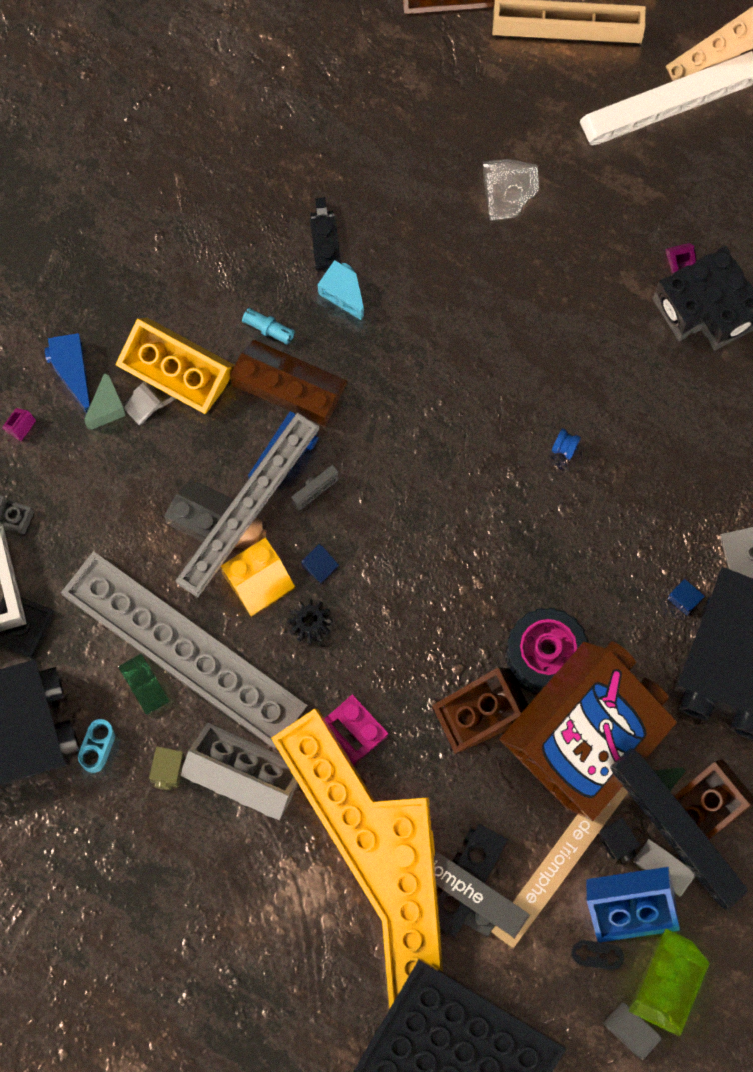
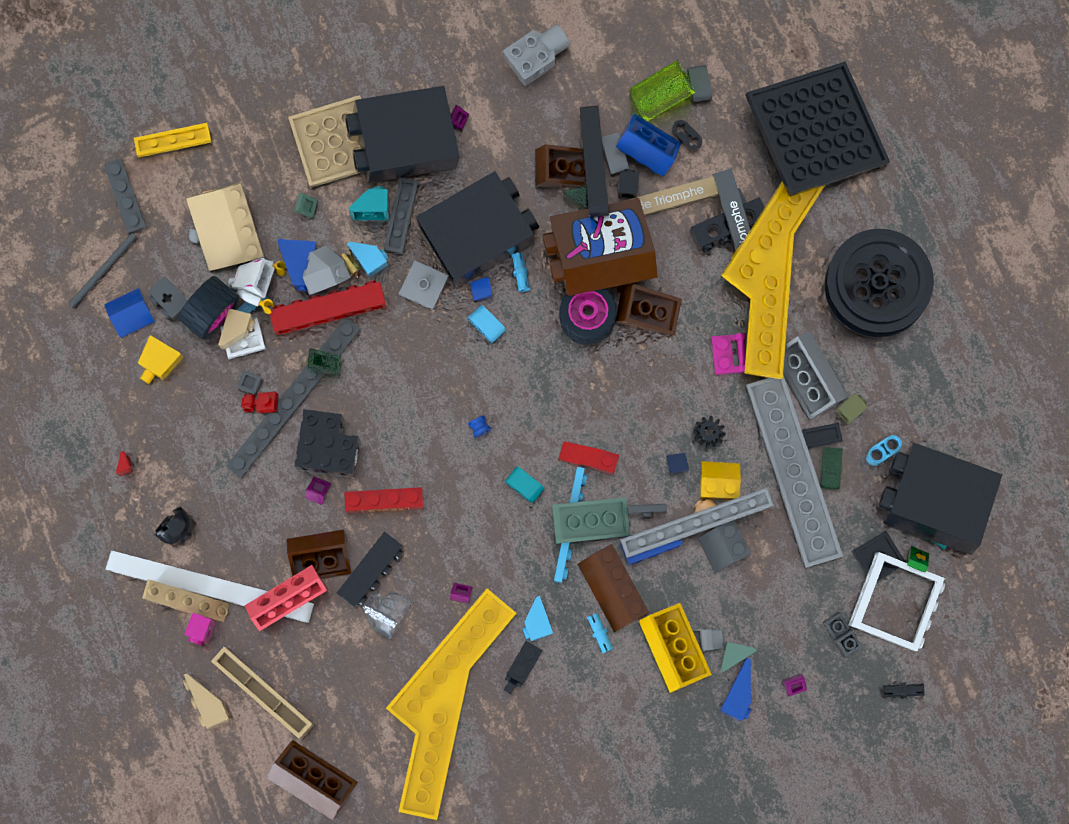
camera: 140 degrees left, 5 degrees up
none -> dark pink brick [184,613,217,646]
none -> coral brick [244,565,327,631]
none -> reddish brown slope [287,529,351,579]
none -> black brick [337,531,404,609]
none -> red brick [344,487,424,514]
none -> yellow piece [386,589,517,820]
none -> magenta slope [450,583,473,604]
none -> medium azure beam [468,305,506,343]
none -> teal beam [505,466,545,503]
none -> medium azure pin [511,253,530,292]
none -> sand green plate [552,497,630,544]
none -> medium azure plate [554,467,588,584]
none -> red slope [558,441,619,476]
none -> black tile [802,423,843,449]
none -> black wheel [824,229,934,338]

